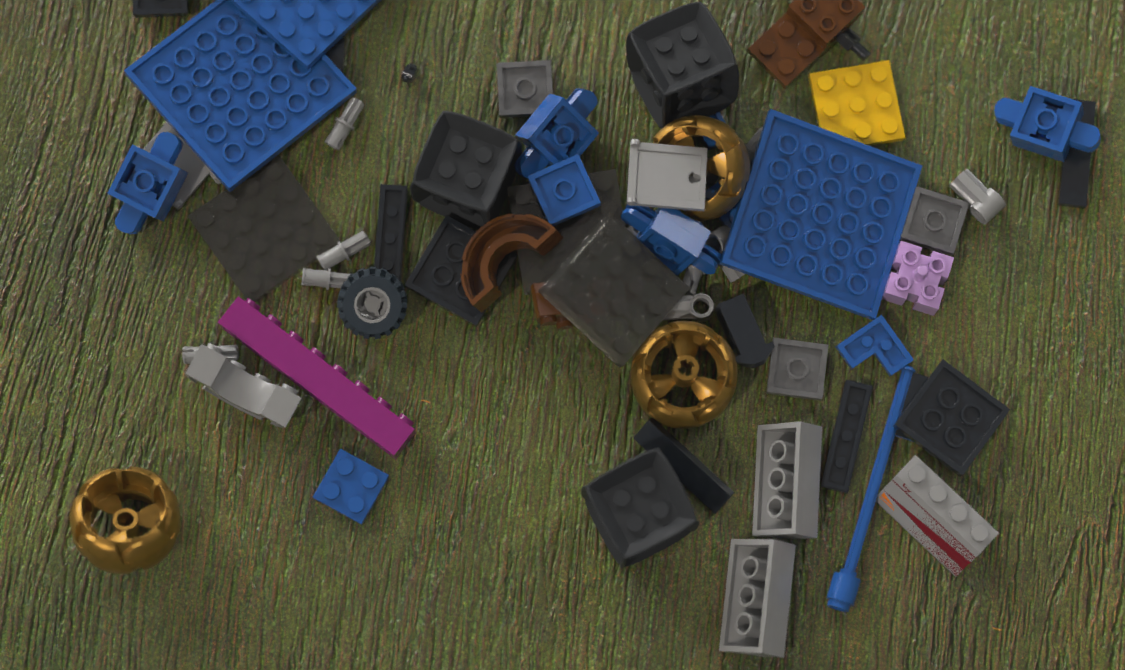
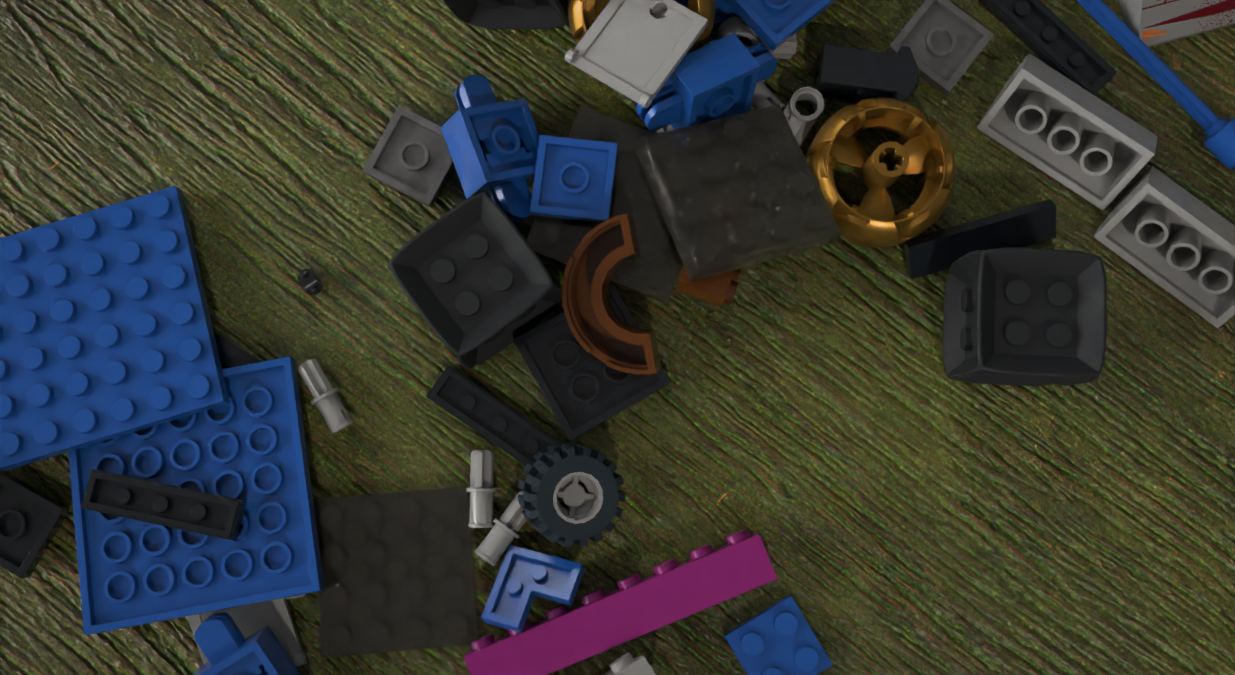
camera: 55 degrees left, 5 degrees up
none -> black tile [81,469,247,541]
none -> blue plate [481,545,584,633]

